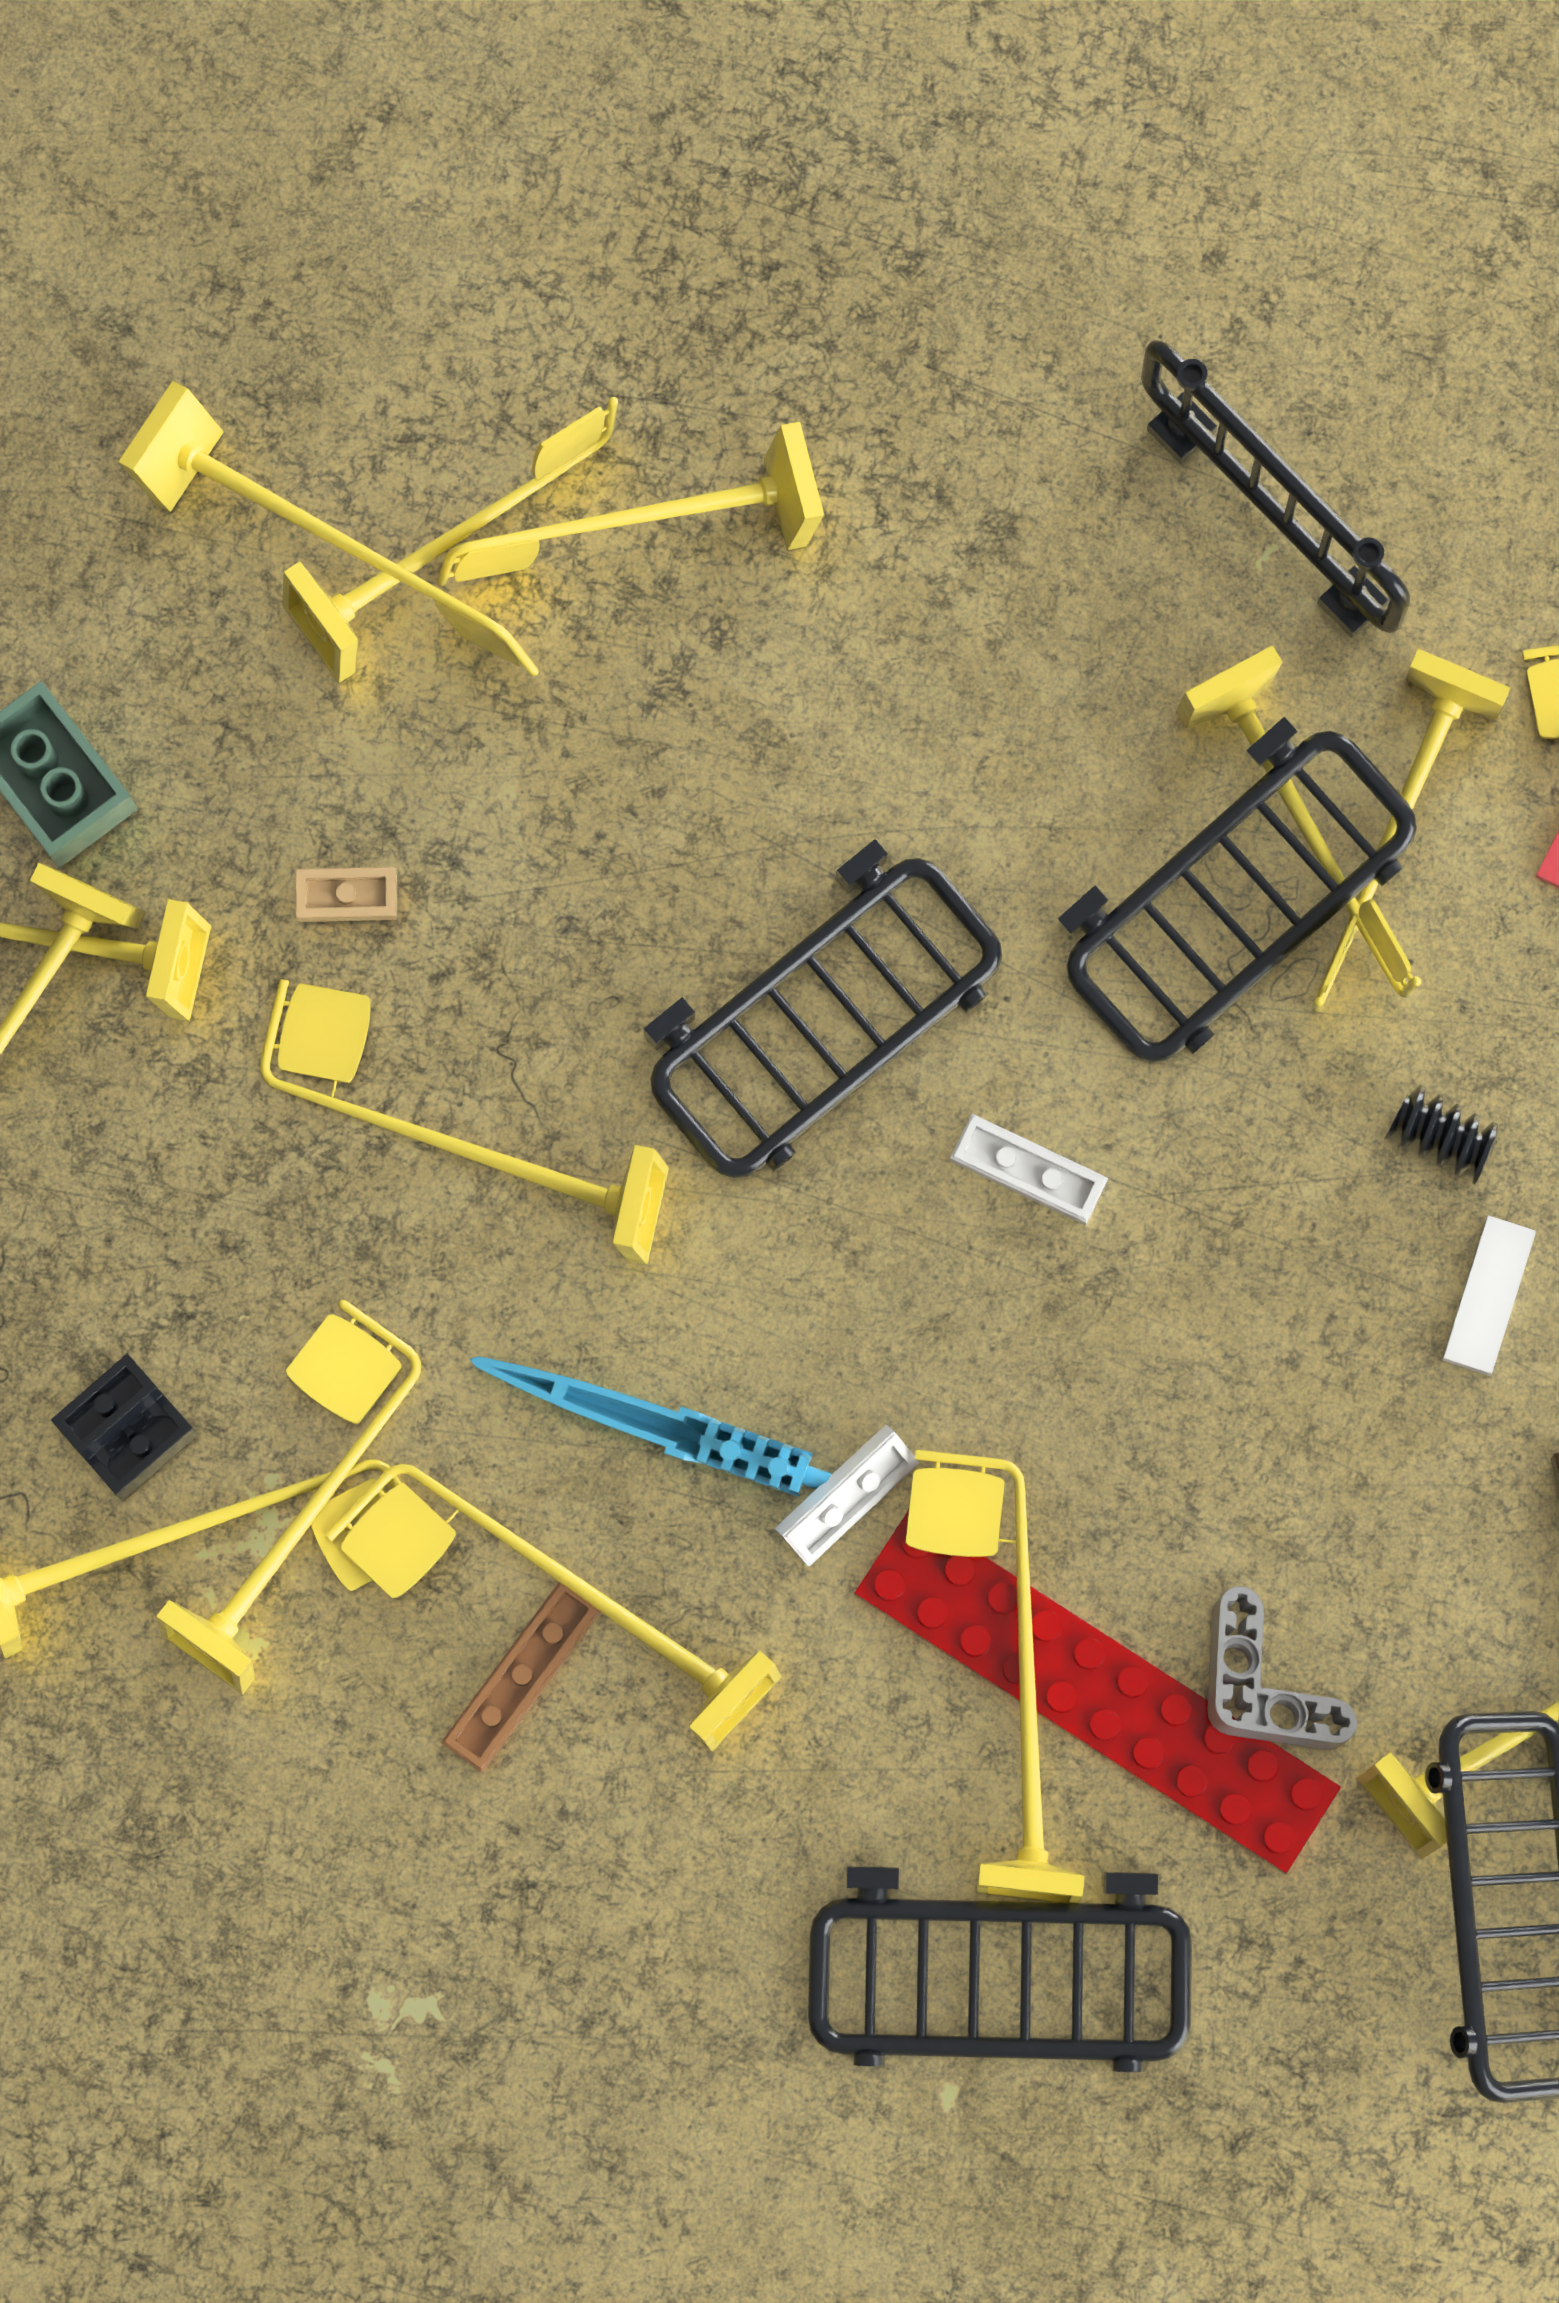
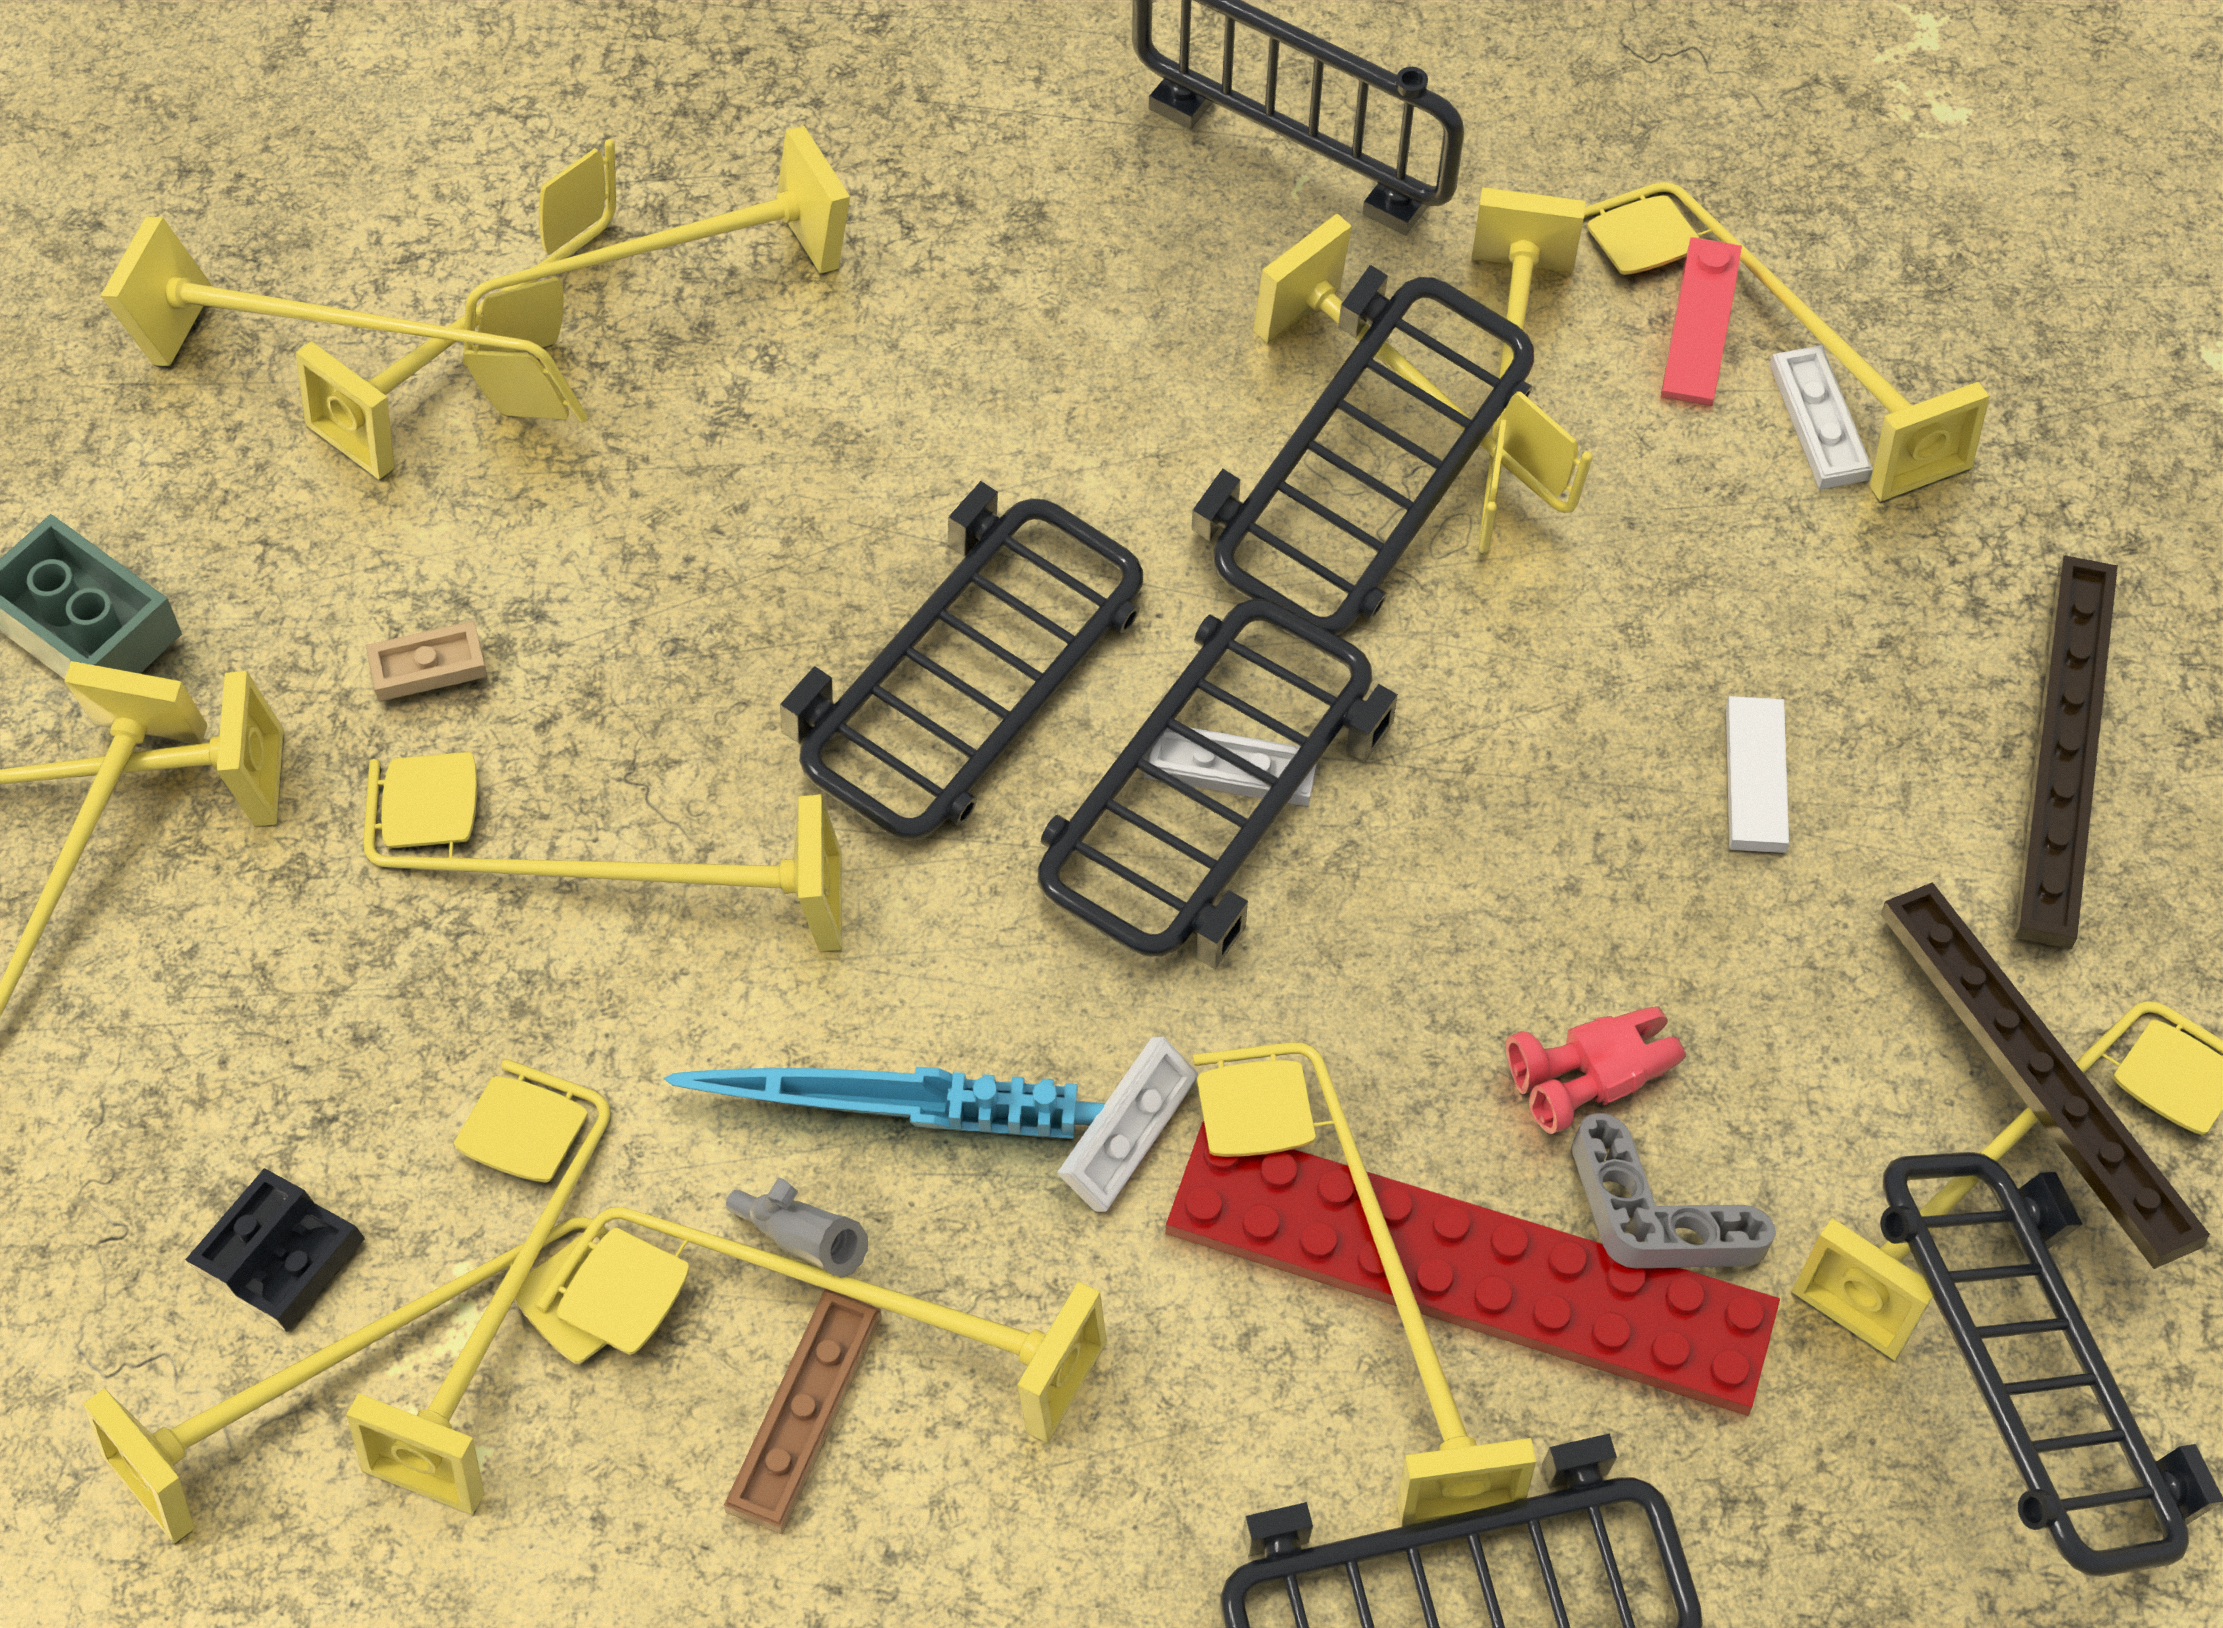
camera: 20 degrees left, 20 degrees down
black piece [1384,1085,1498,1185] -> none
none -> light grey piece [726,1178,868,1278]
none -> black bar [1037,599,1398,969]
none -> coral piece [1506,1006,1686,1134]

